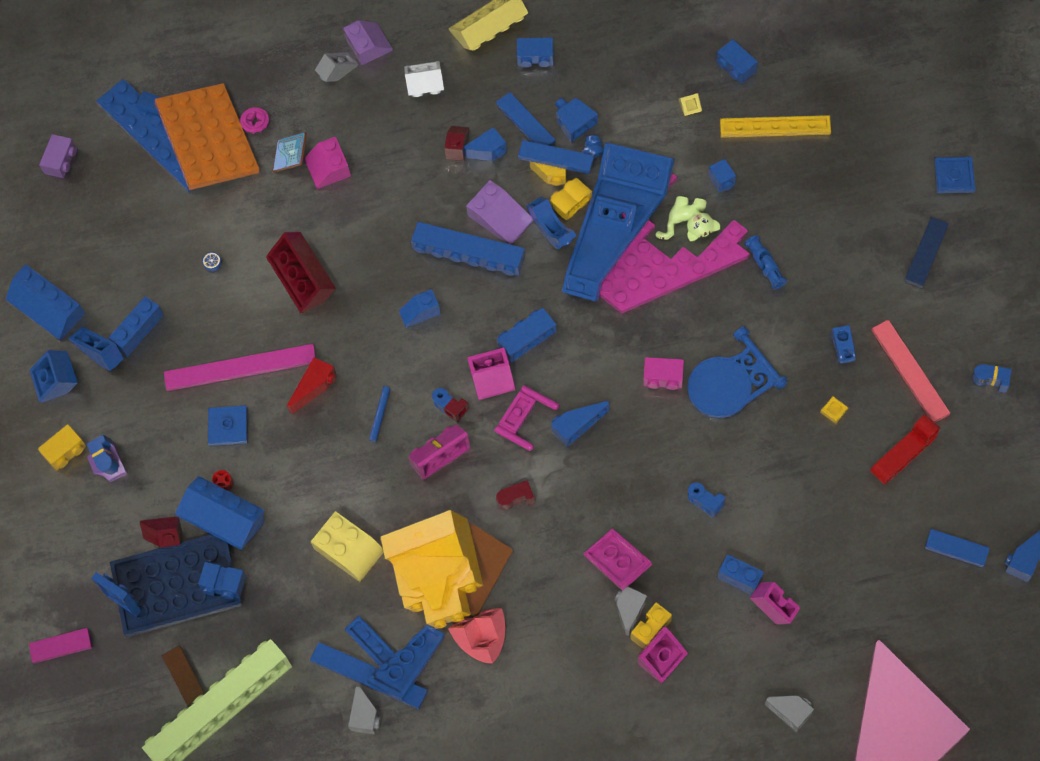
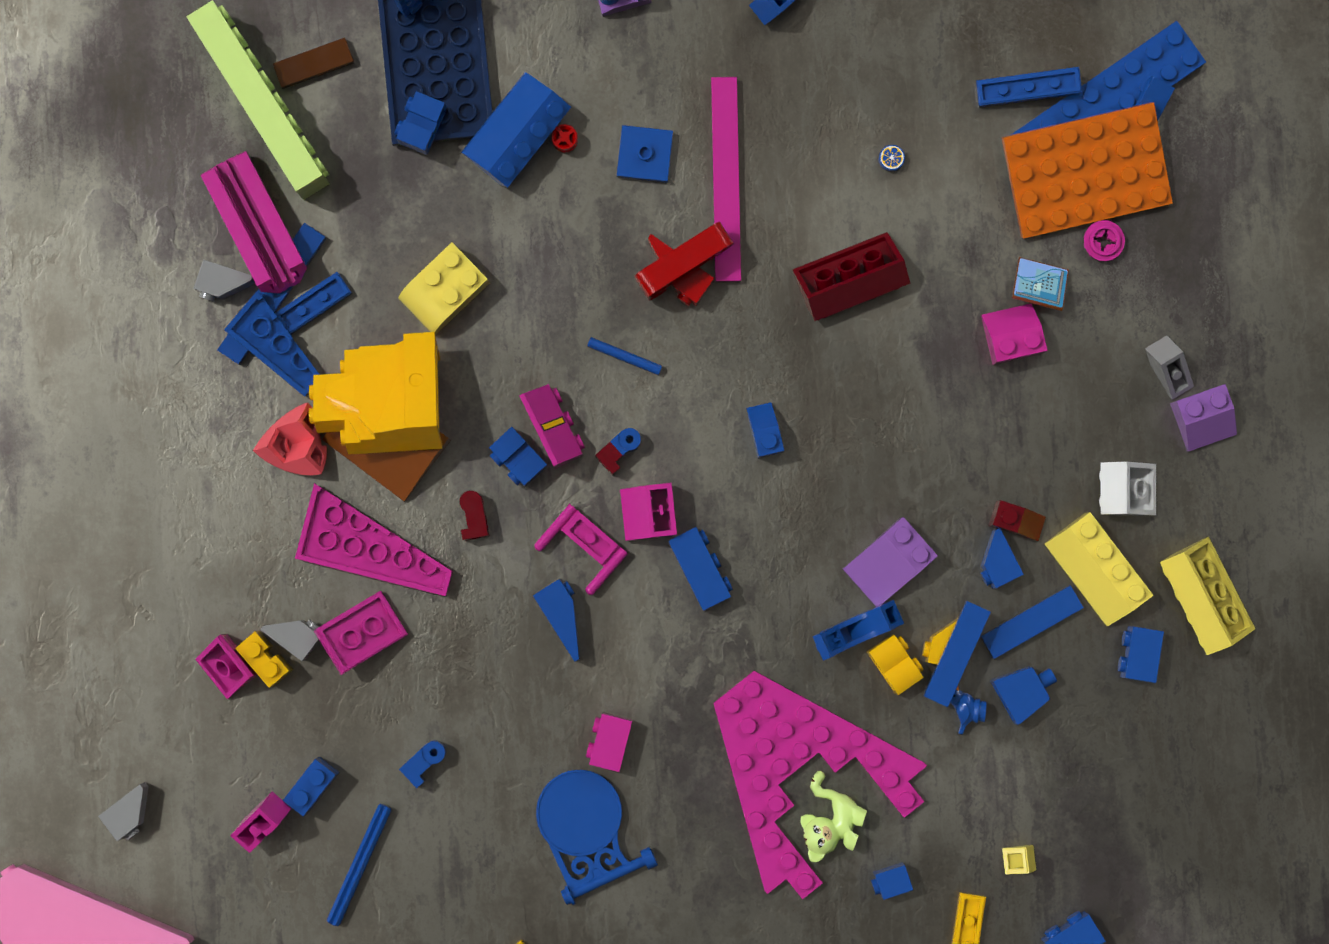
camera: 90 degrees right, 20 degrees up
blue brick [108,296,164,357] -> none
dark red slope [140,516,182,547] -> none
blue brick [411,222,525,276] -> none
blue wing [562,142,675,301] -> none
blue piece [744,235,787,290] -> none
none -> dark pink piece [200,150,307,293]
none -> dark pink wing [295,483,453,596]
none -> blue axle [327,804,391,926]
none -> blue brick [489,427,548,487]
none -> red beam [635,222,734,301]
none -> blue tile [976,67,1082,107]
none -> light yellow slope [1044,512,1154,626]

